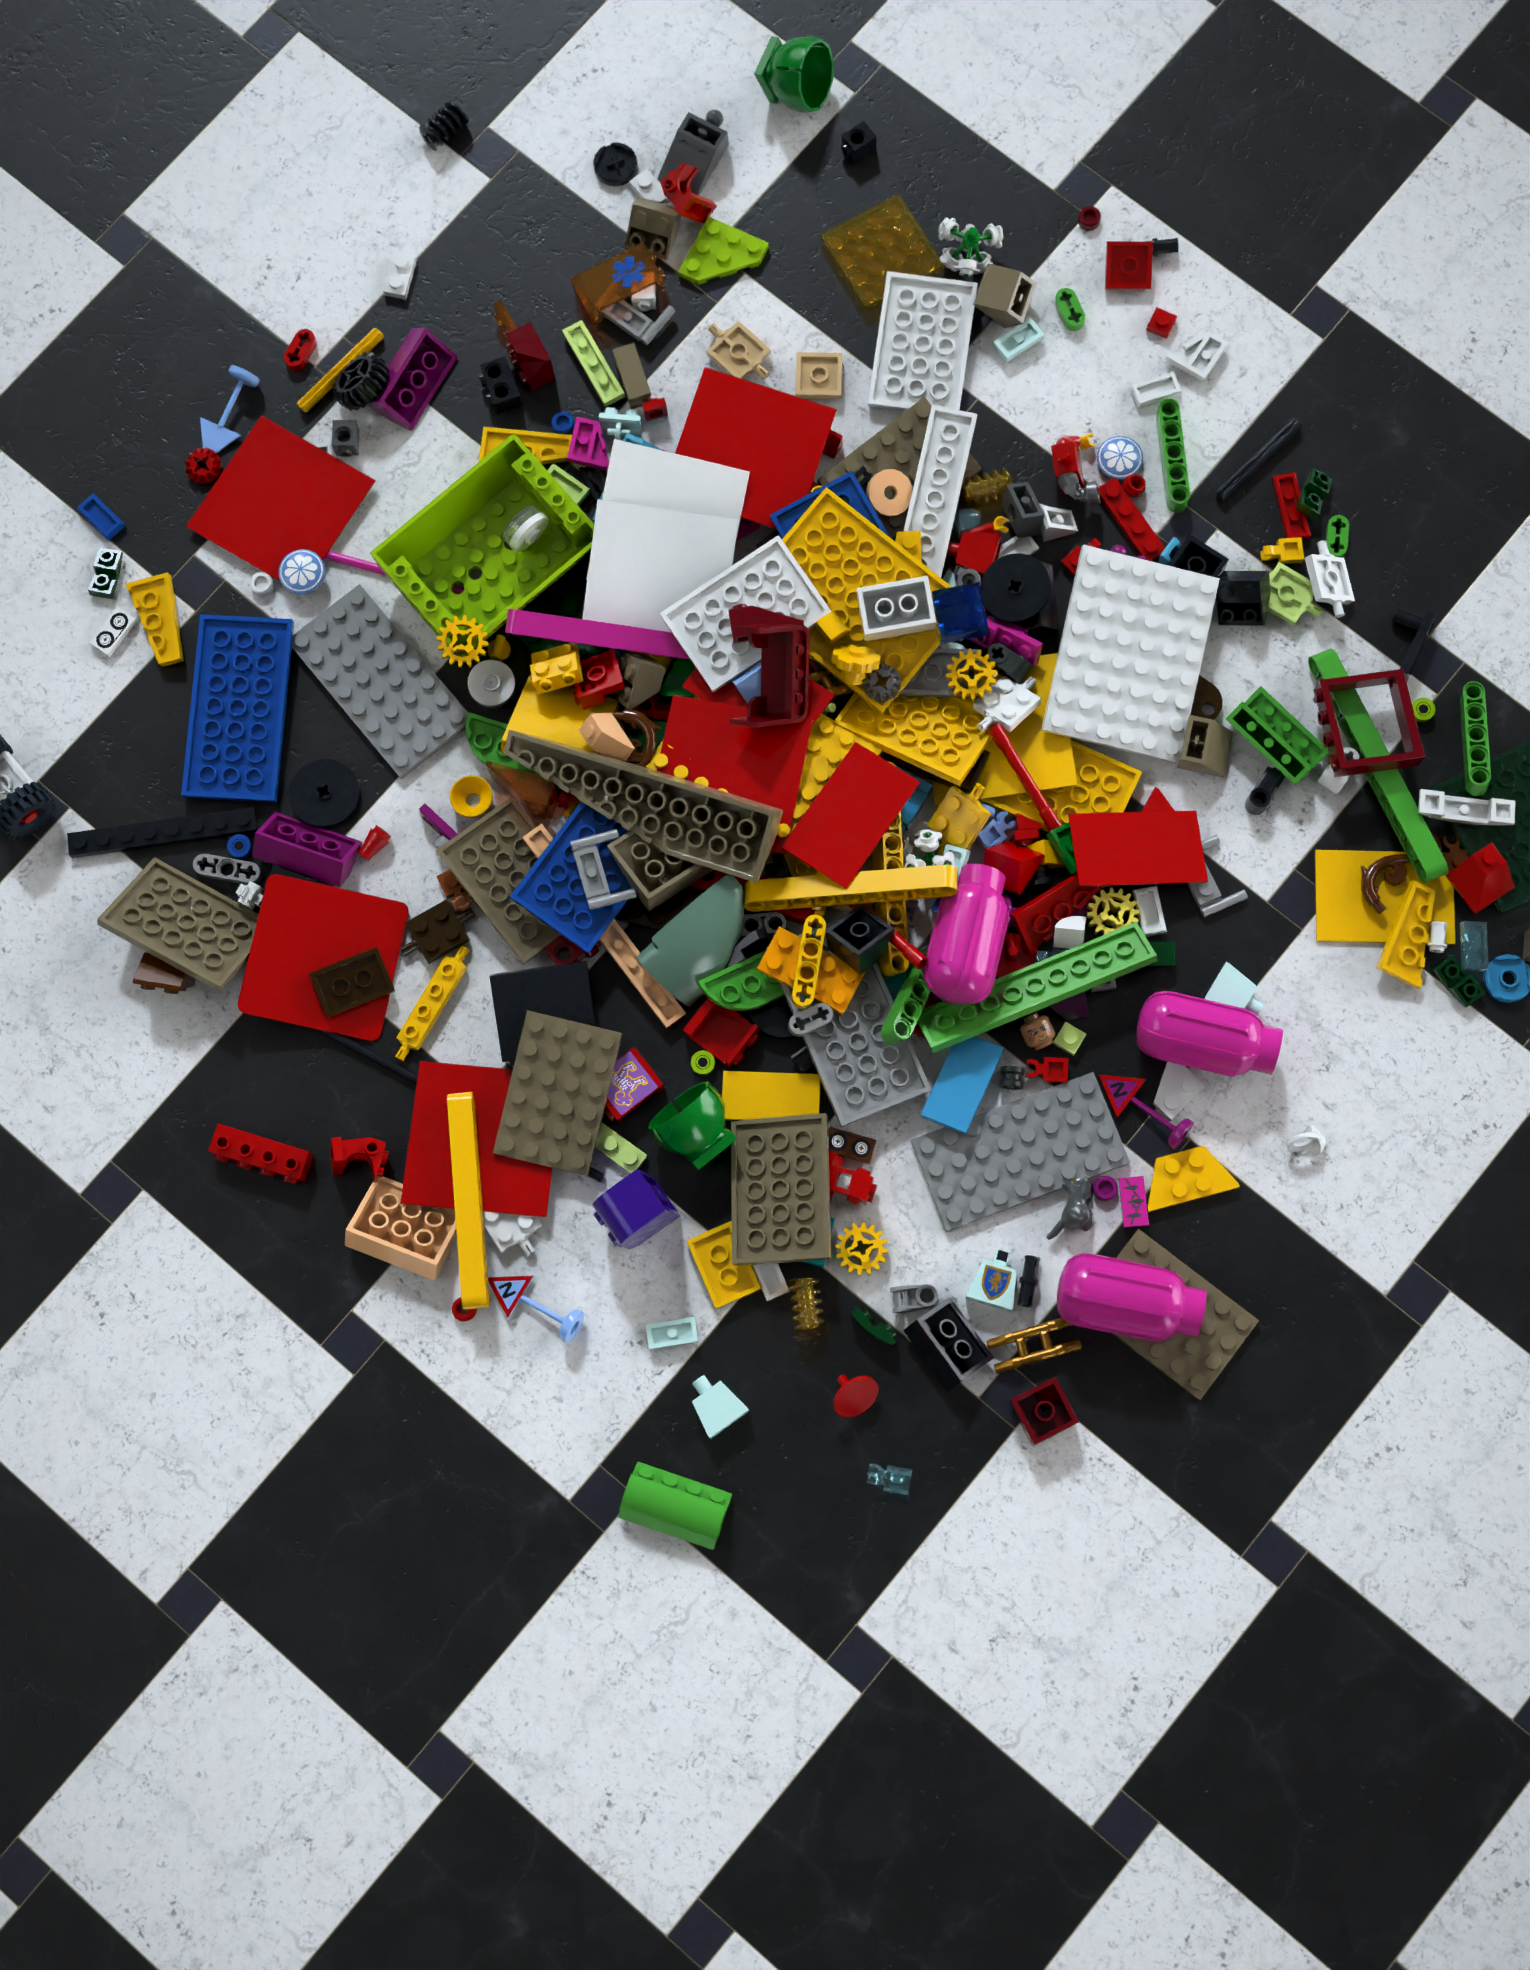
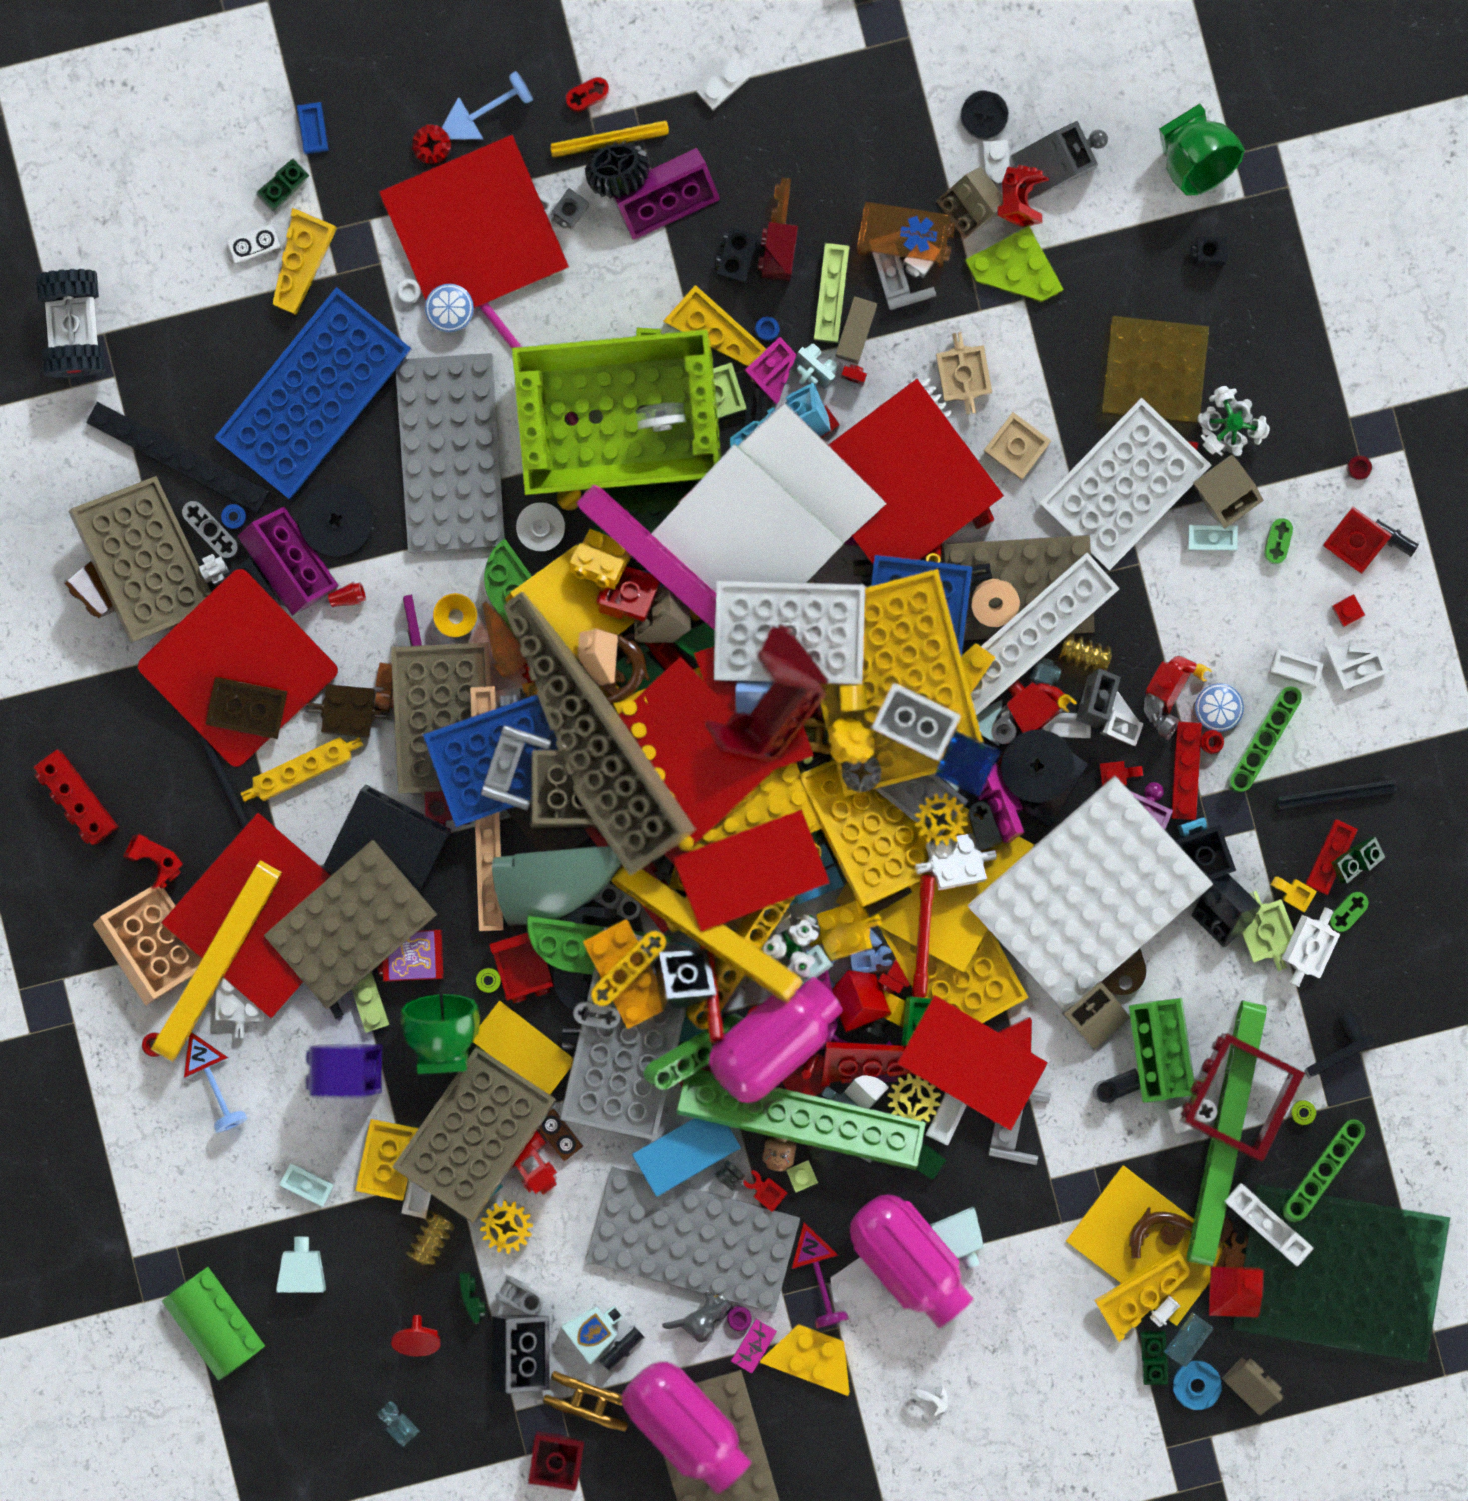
camera: 25 degrees right, 10 degrees up
yellow gear [436,615,489,668] -> none

